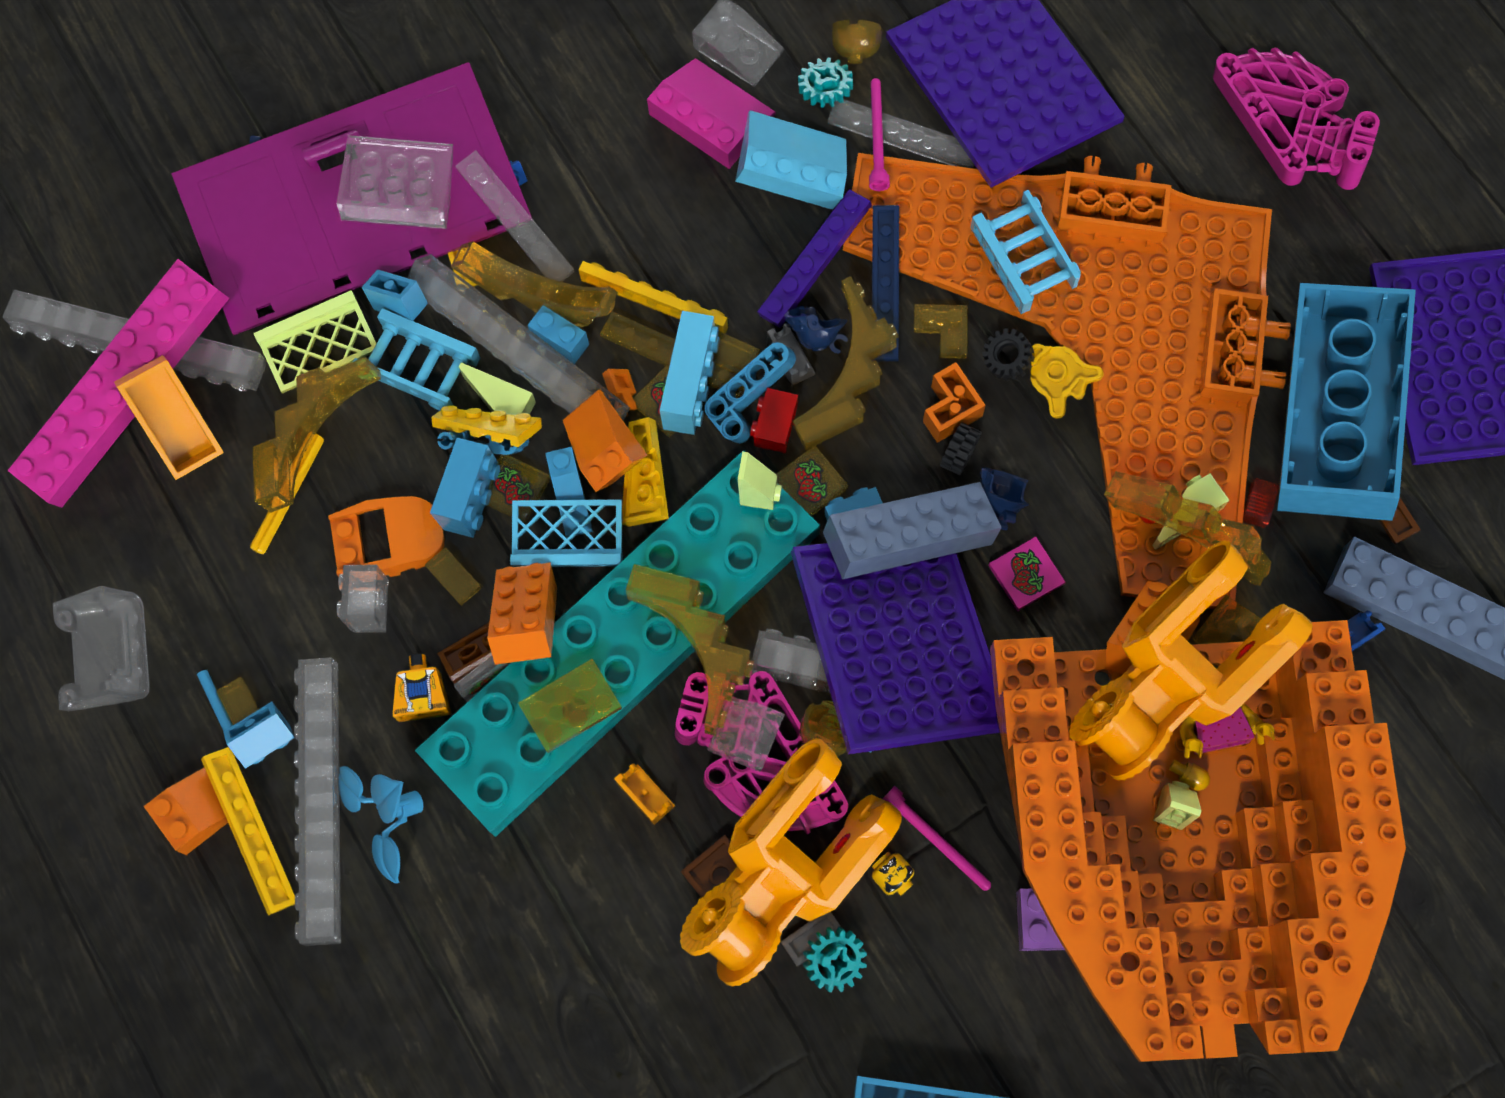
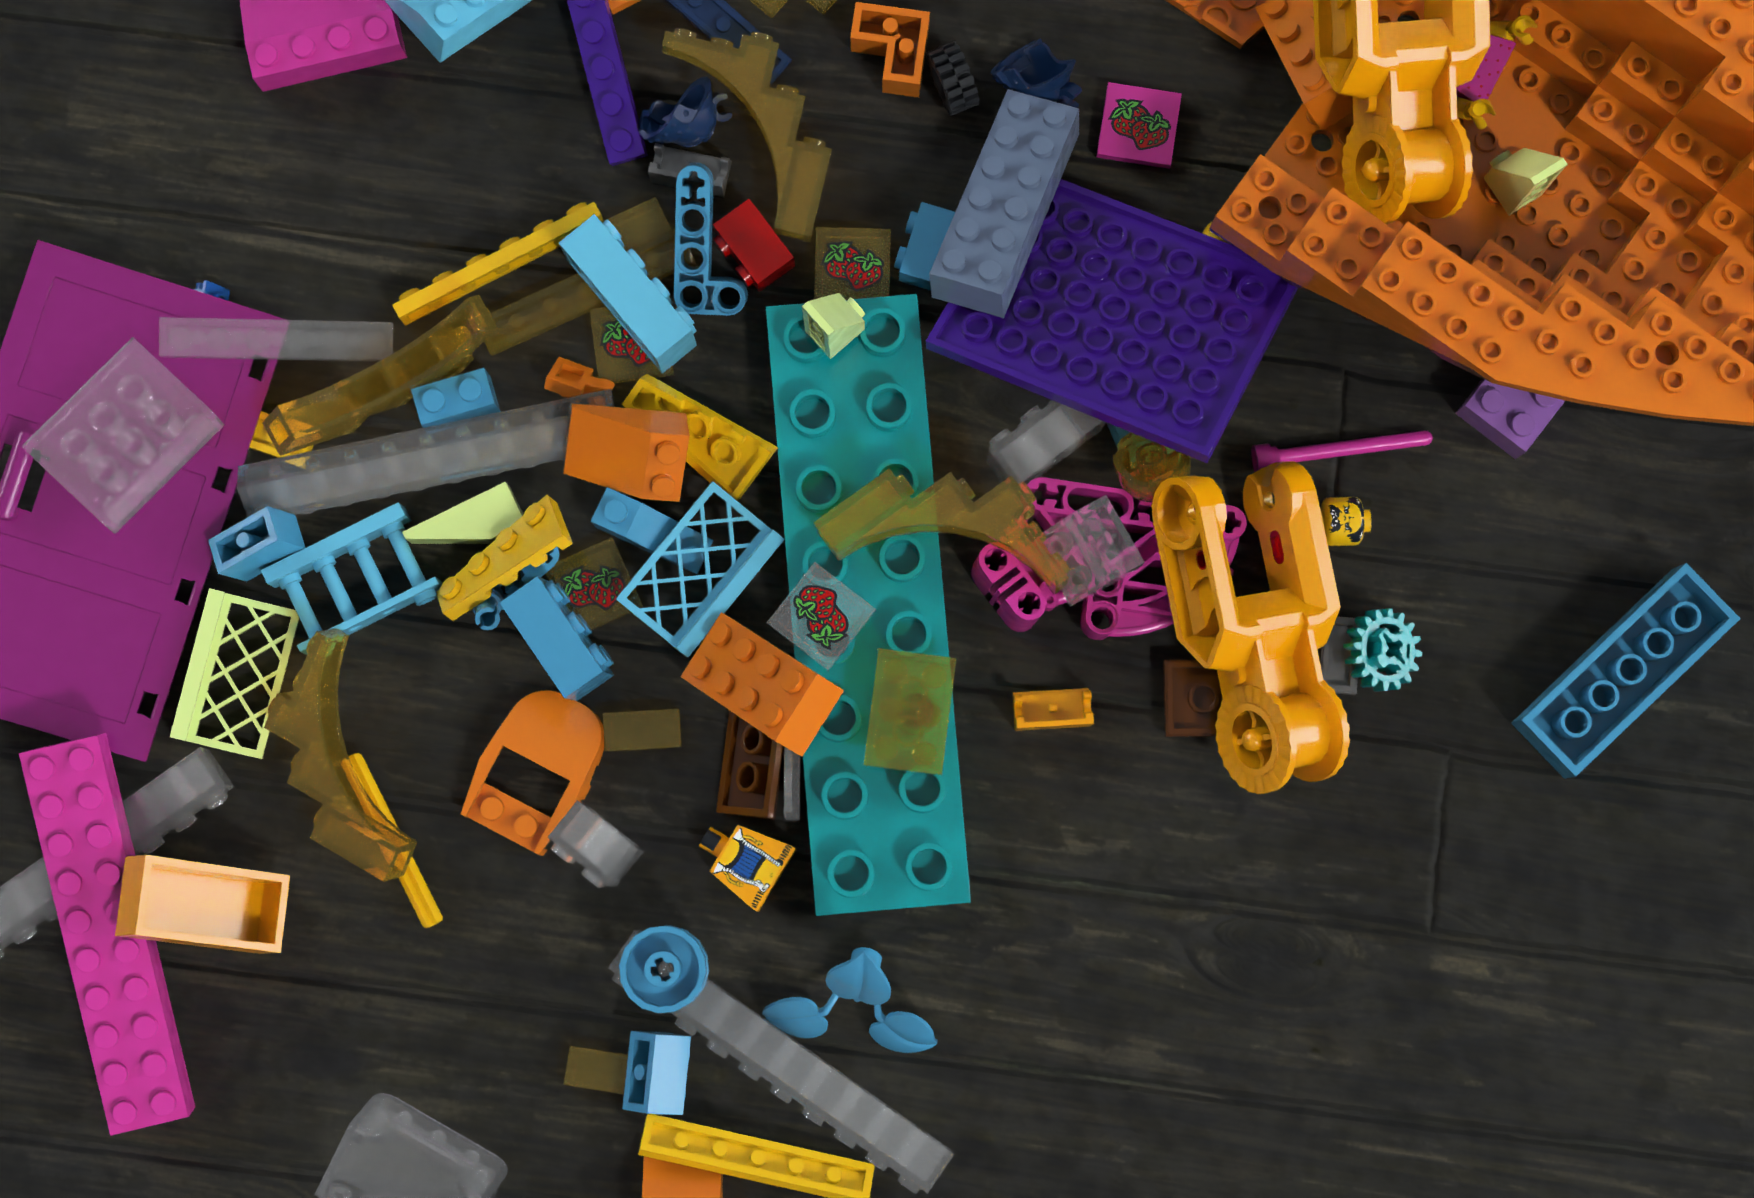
camera: 55 degrees left, 10 degrees up
dark azure bar [197,670,233,731] -> none
yellow cylinder [1169,759,1210,791] -> none
none -> dark azure wheel [619,925,709,1013]
none -> clear tile [767,562,876,671]

